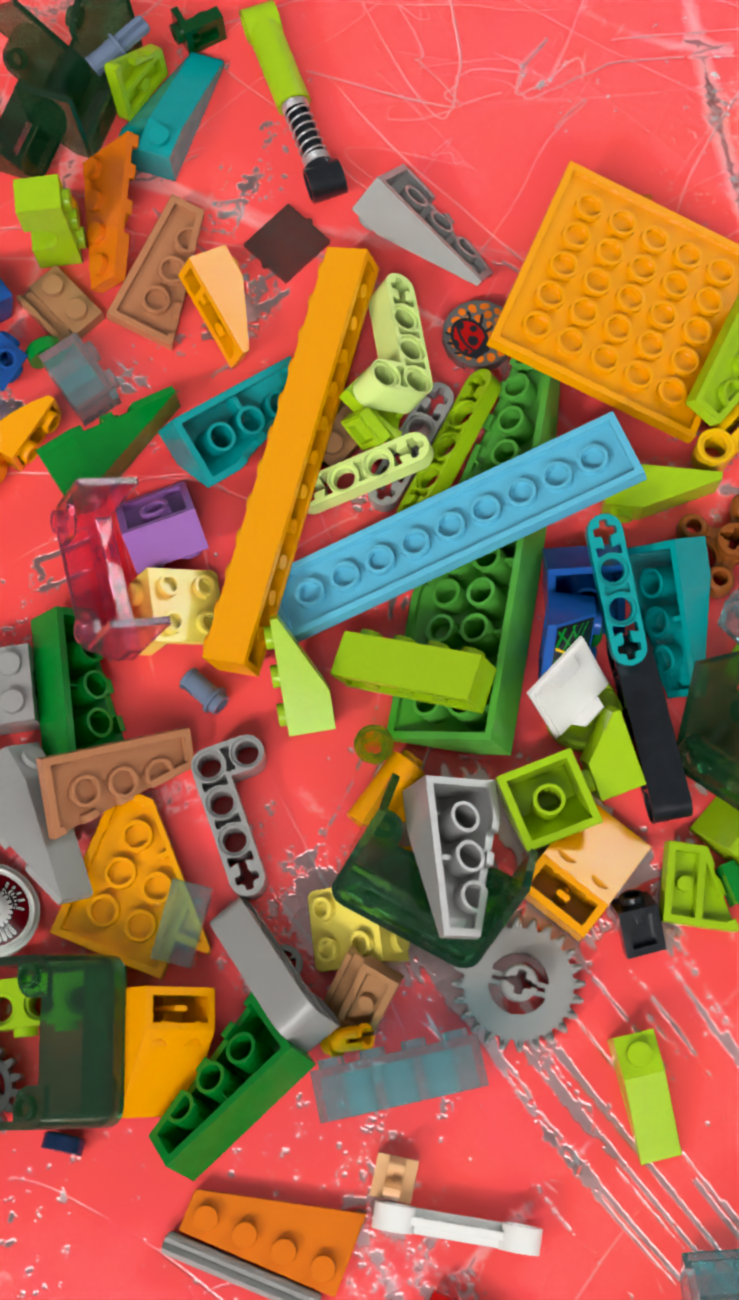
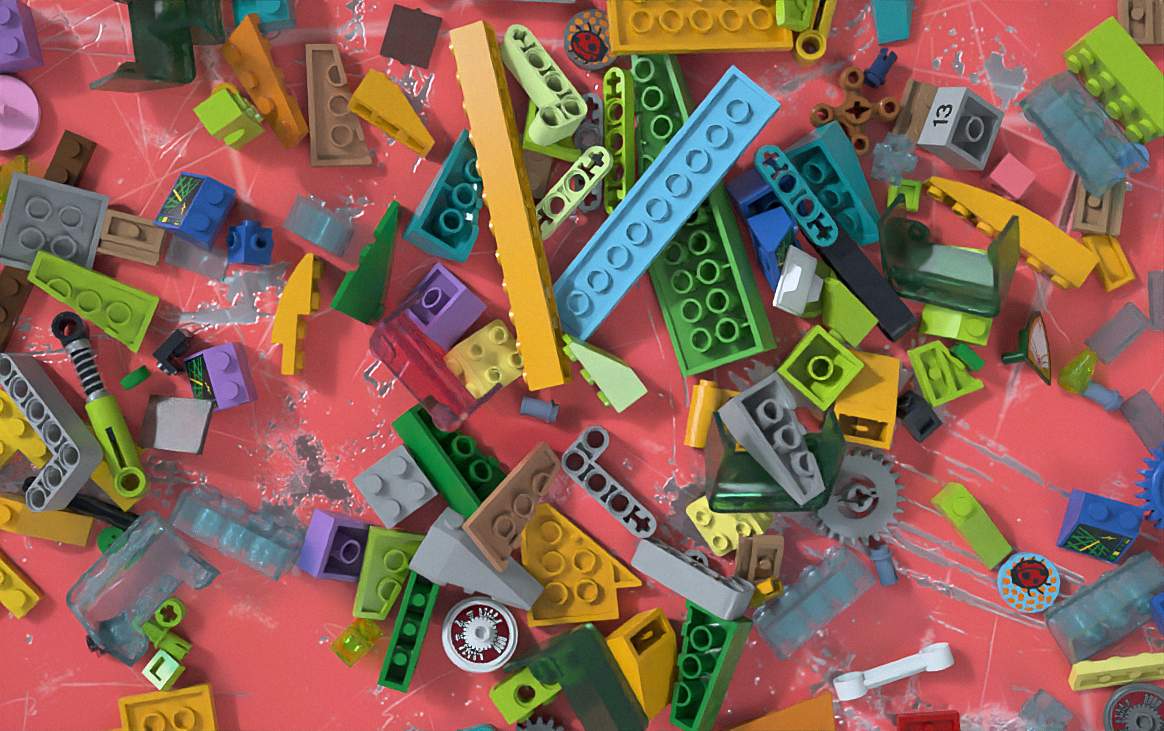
camera: 30 degrees left, 15 degrees up
medium nougat plate [16,265,105,352] -> none
green tile [25,335,64,369] -> none
clear light blue tile [150,878,213,969] -> none
lime brick [330,629,497,714] -> none
lime tile [341,406,391,451] -> none
clear neon green cone [354,725,394,765] -> none
light nougat tile [370,1152,419,1205] -> none
lime slope [600,464,723,523] -> none
none -> sand blue pin [869,545,900,586]
none -> tile [997,552,1060,613]

